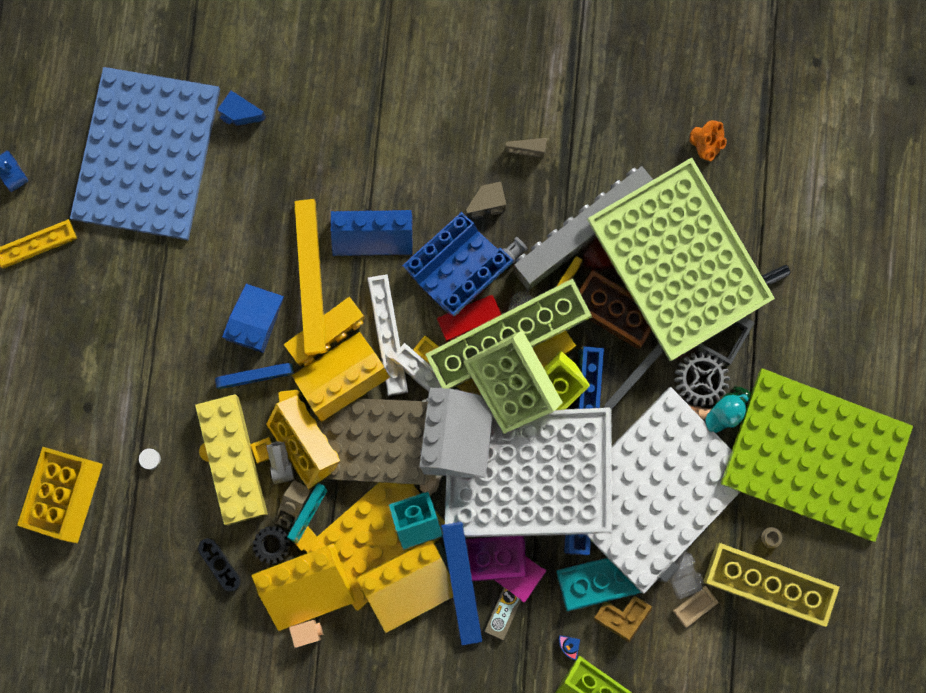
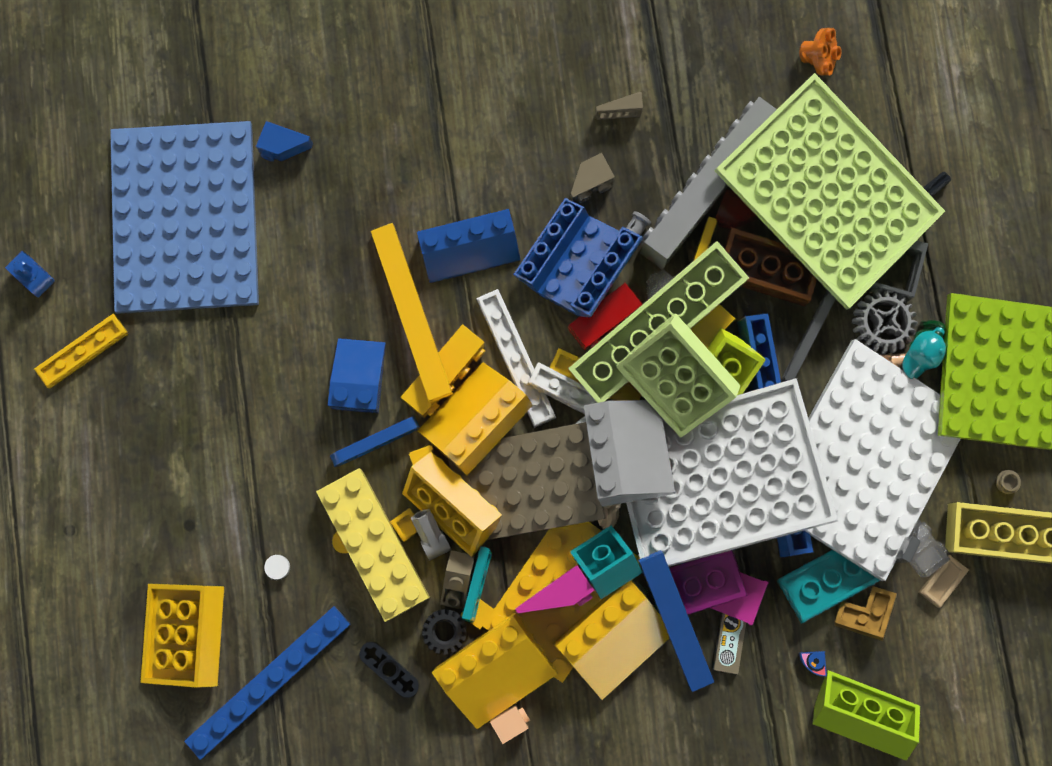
camera: 20 degrees left, 0 degrees up
none -> blue plate [184,606,351,760]
none -> dark pink slope [515,565,594,613]

